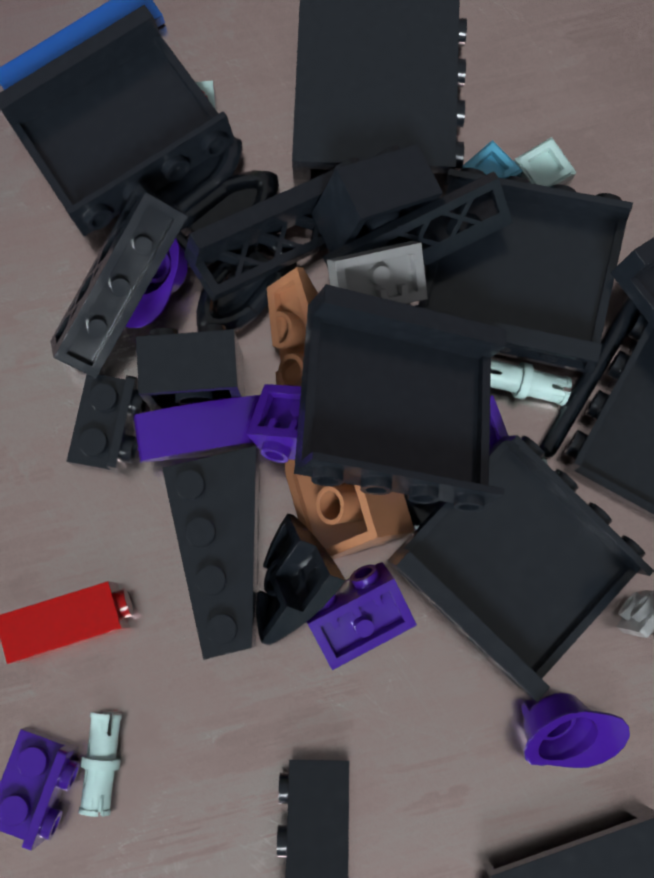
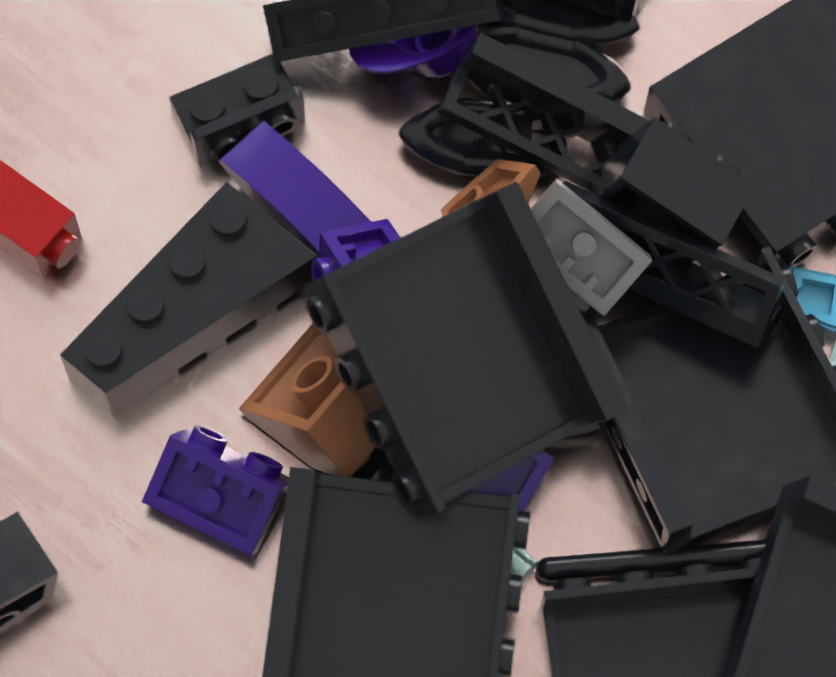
camera: 50 degrees right, 10 degrees down
black brick [136,324,245,411] -> none
black brick [256,513,346,646] -> none
light aqua pin [490,359,572,406] -> none

